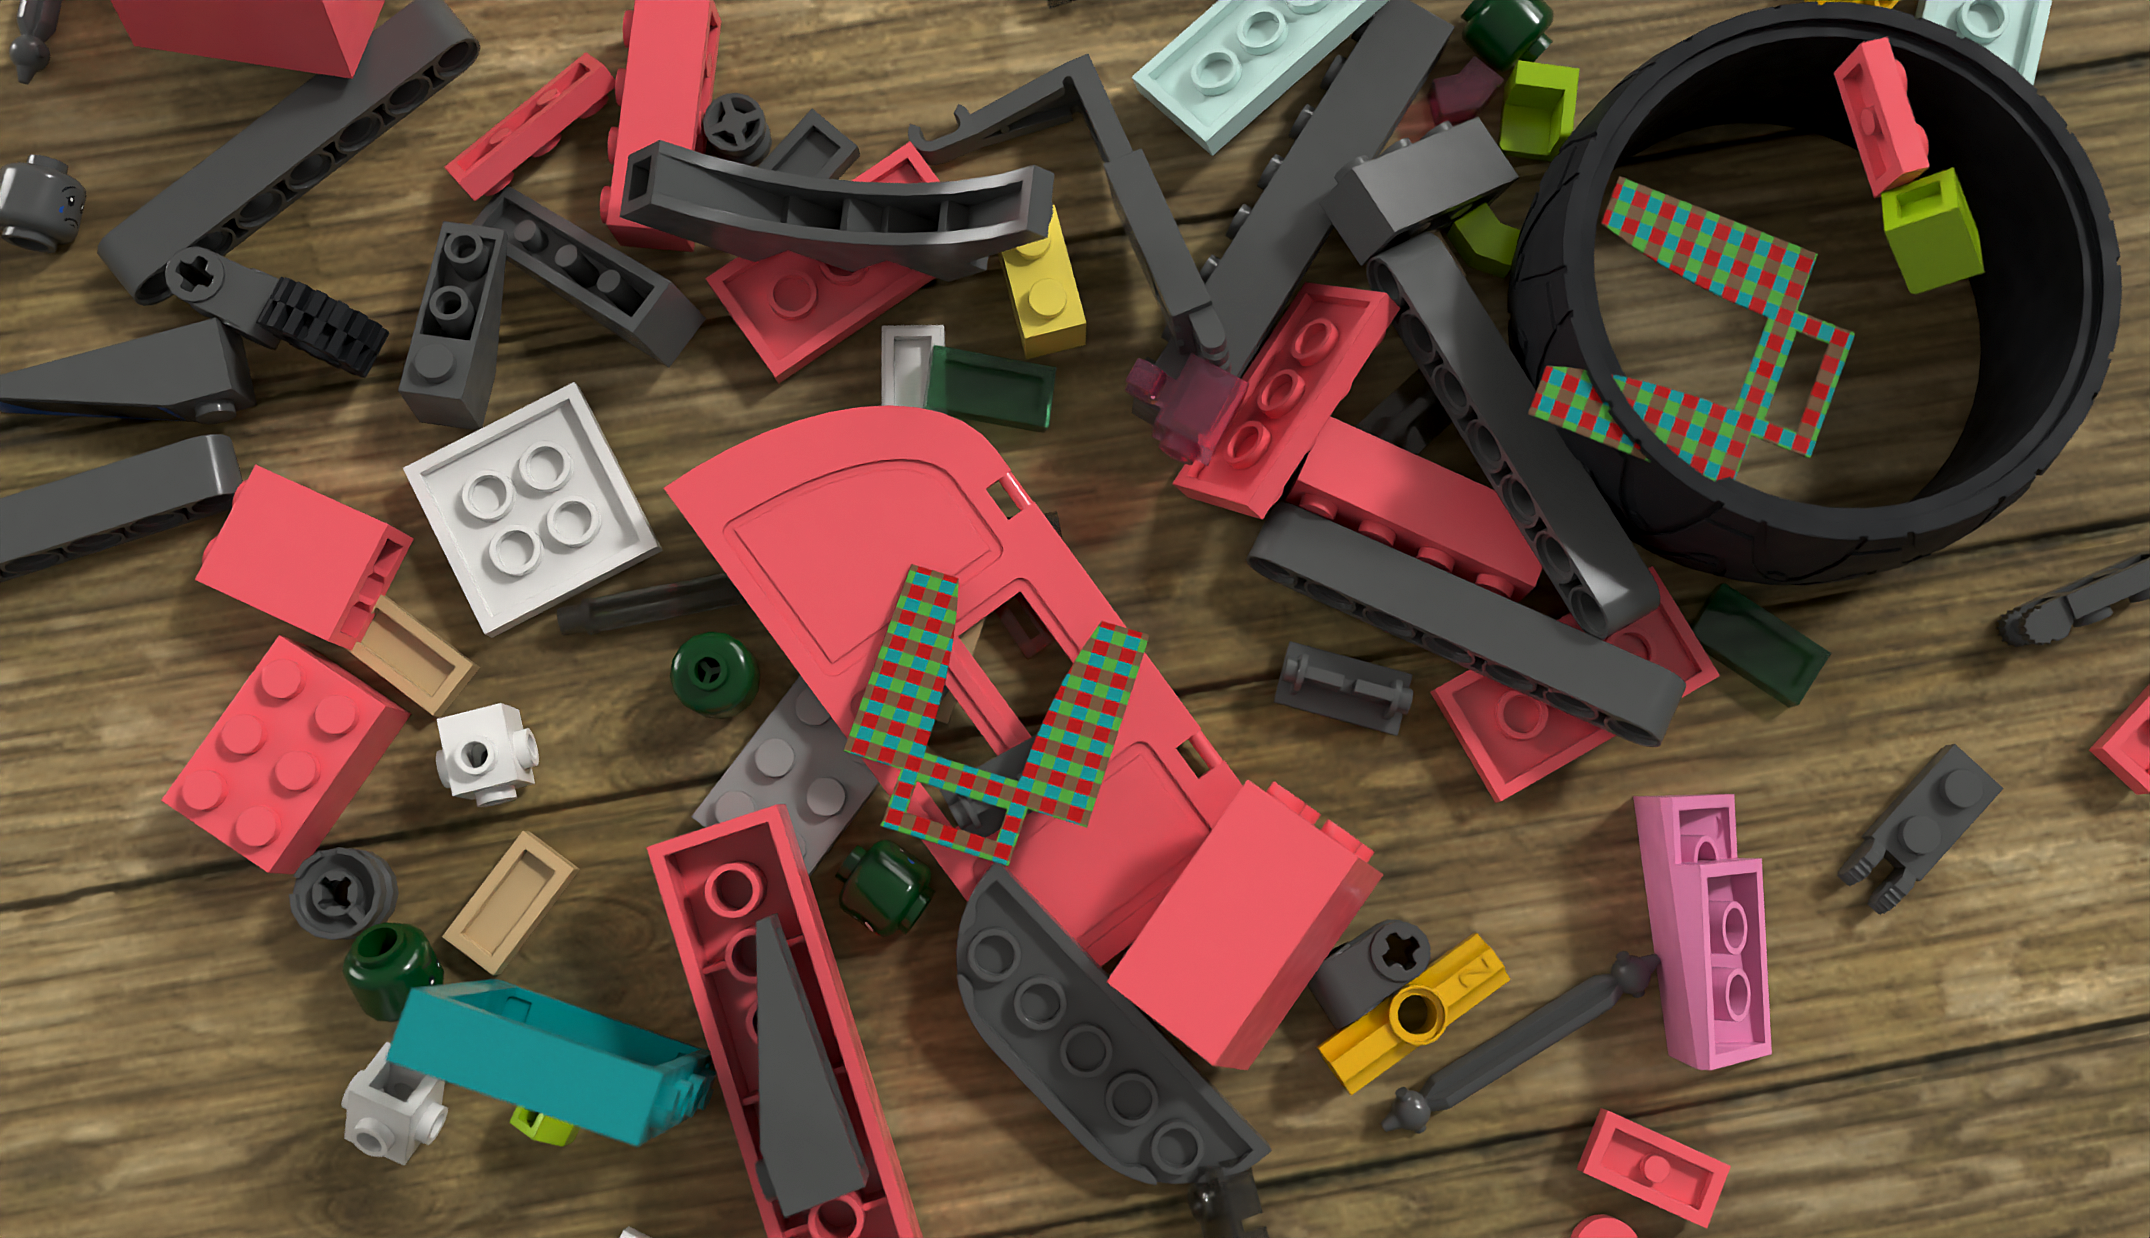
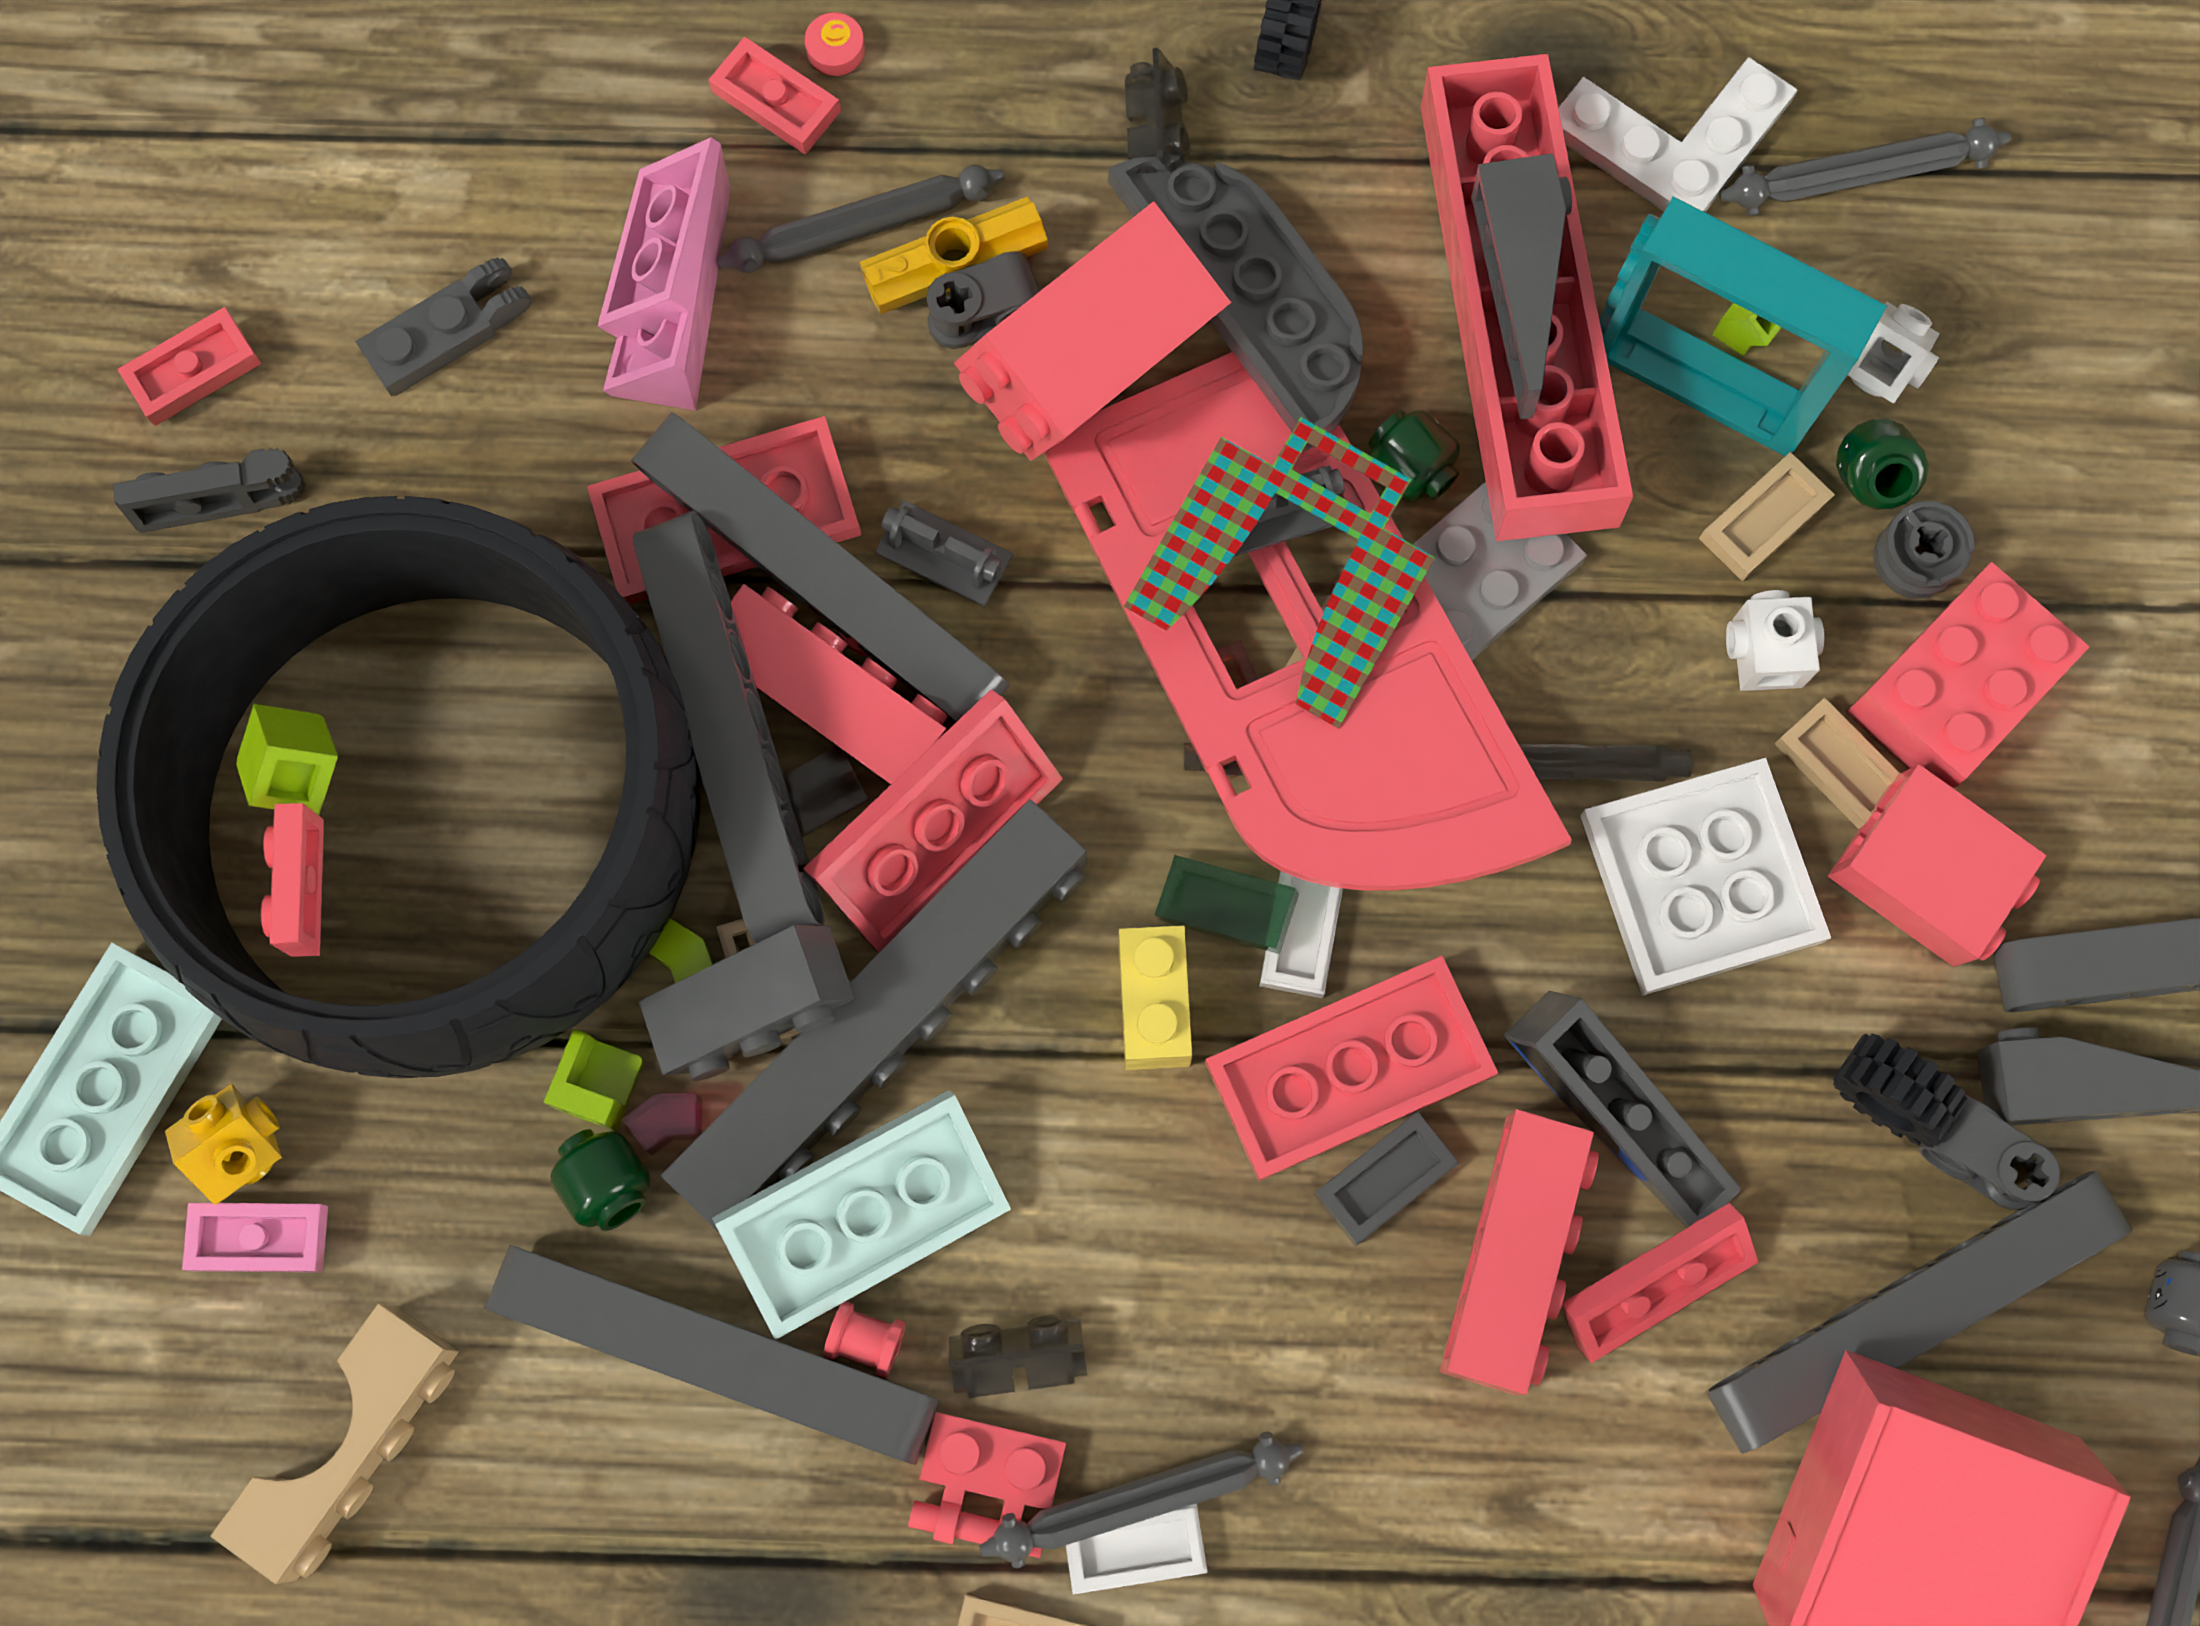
camera: 165 degrees left, 5 degrees down
dark grey slope [398,221,508,430] -> none
dark grey arch [620,140,1055,282] -> none
dark green head [670,631,761,719] -> none
dark grey wheel [703,93,772,167] -> none
dark grey hinge [908,54,1232,379] -> none
clear pink brick [1125,353,1250,466] -> none
piece [1528,176,1855,481] -> none
clear green tile [1690,582,1831,708] -> none

